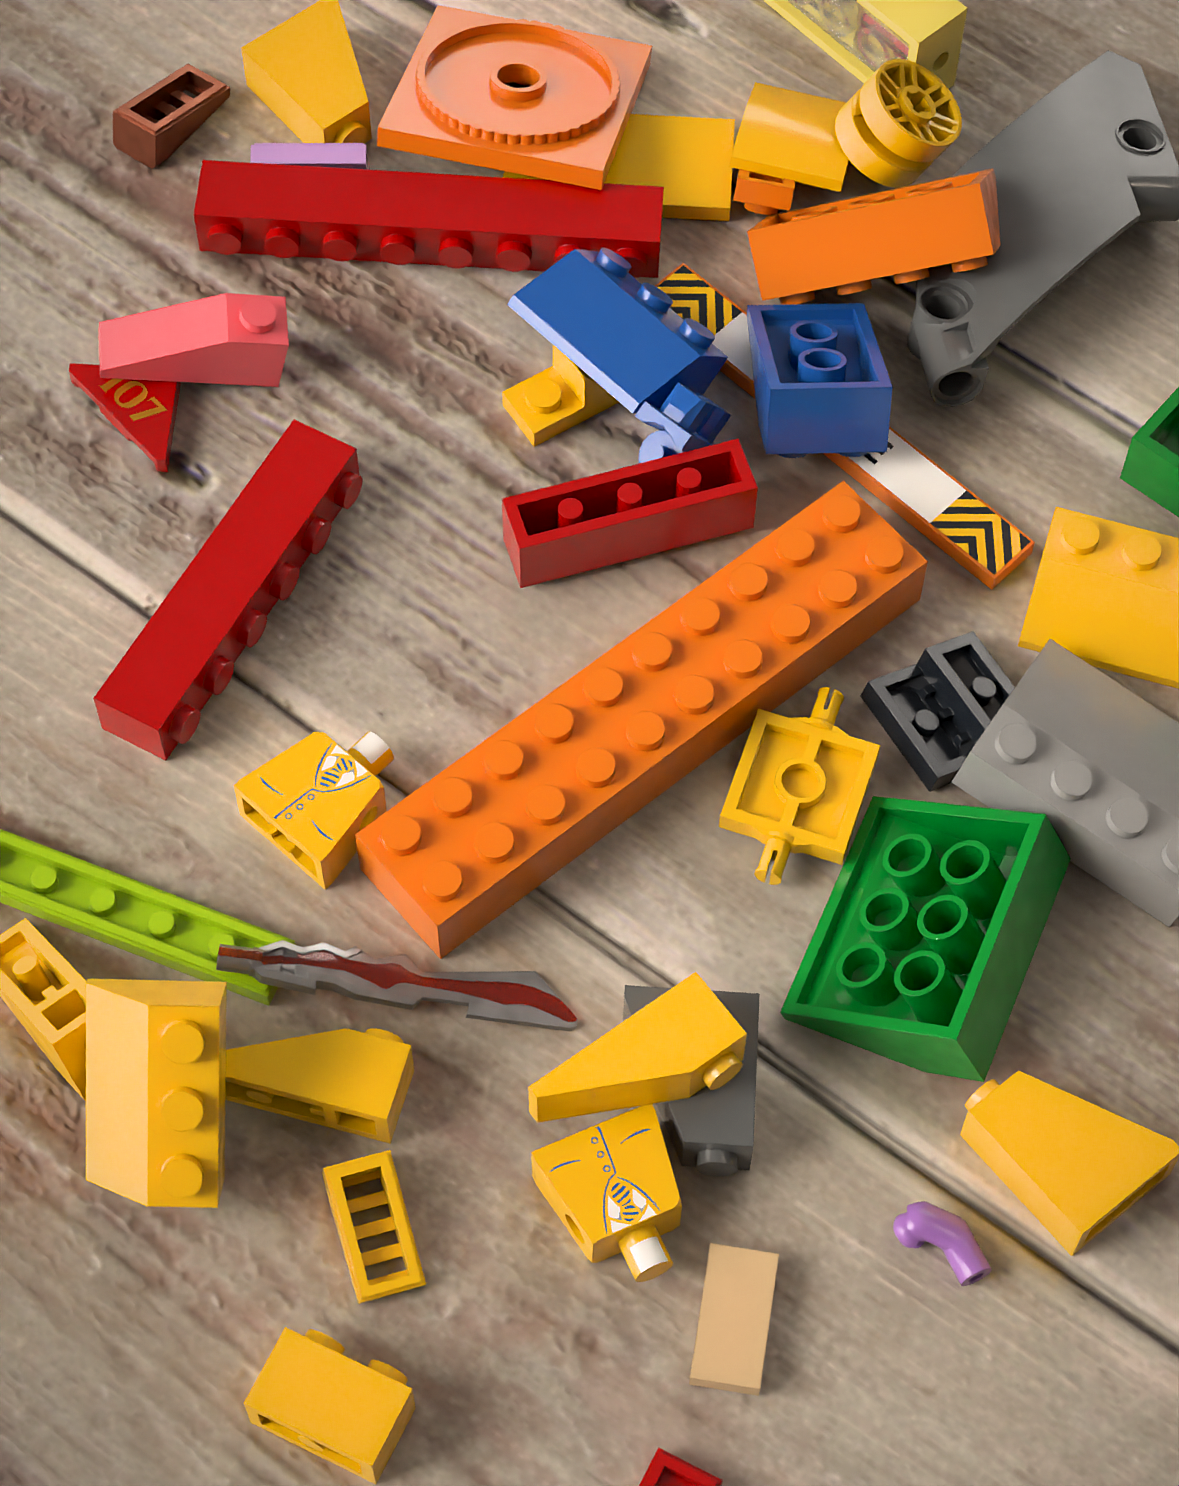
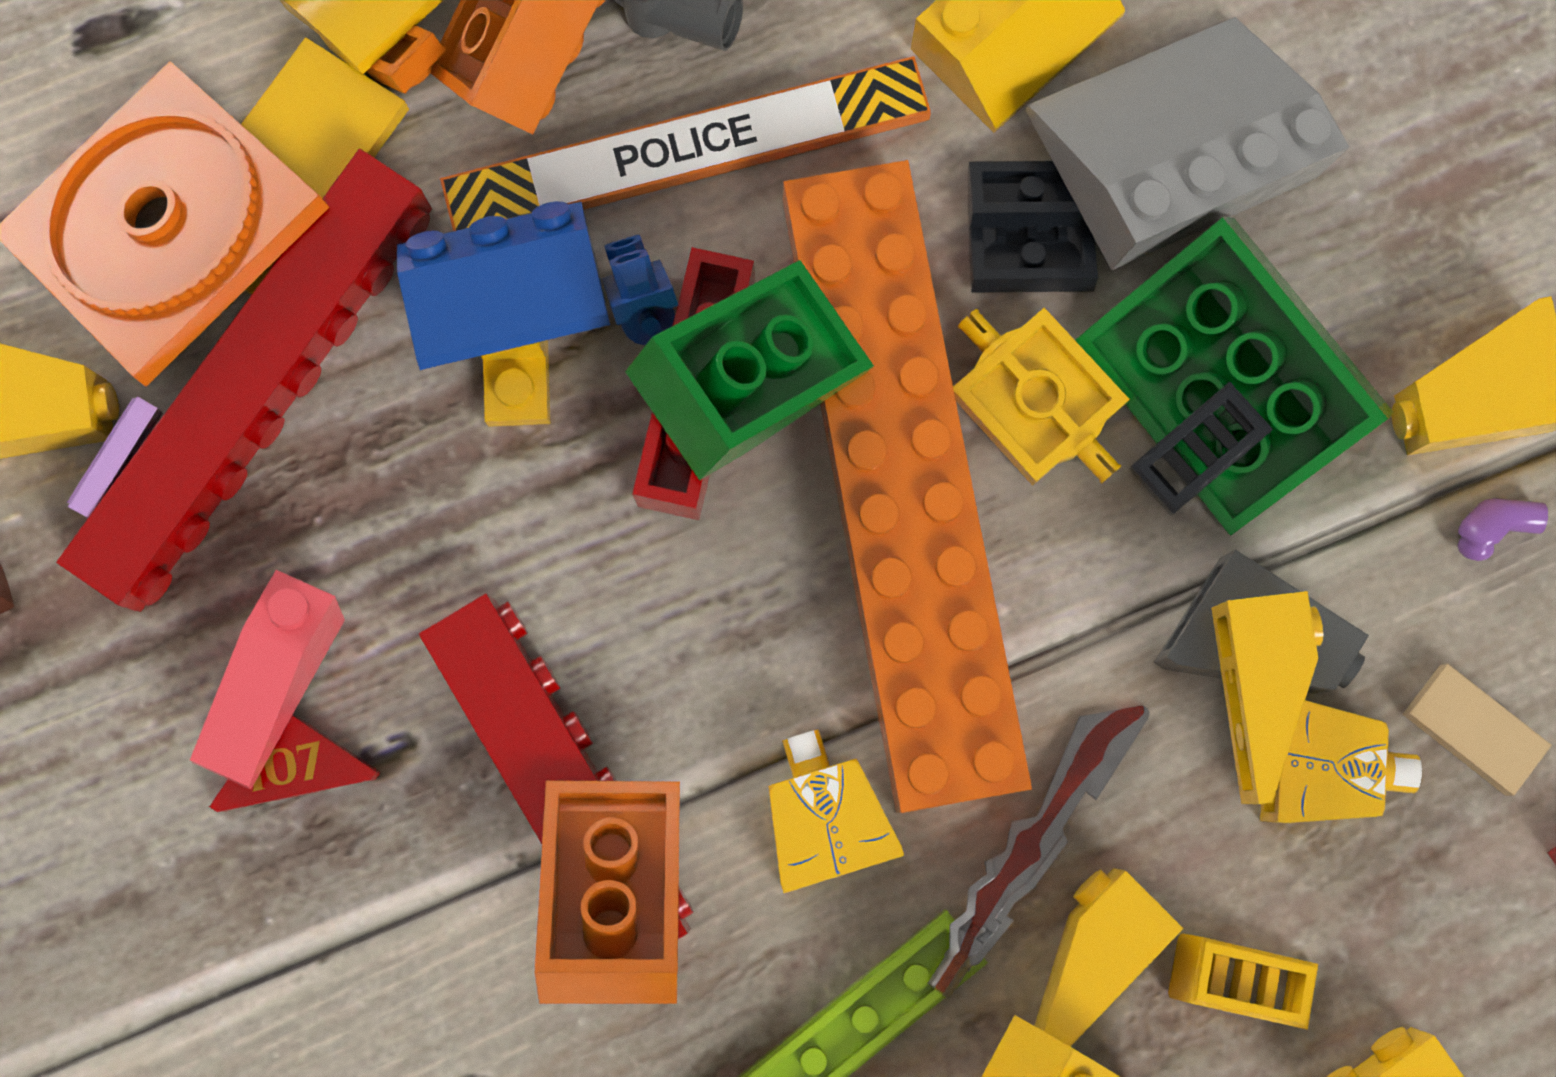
camera: 60 degrees left, 20 degrees up
blue slope [747,303,893,458] -> none
none -> orange slope [534,781,680,1004]
none -> green slope [625,260,874,480]
none -> black slope [1129,382,1273,516]

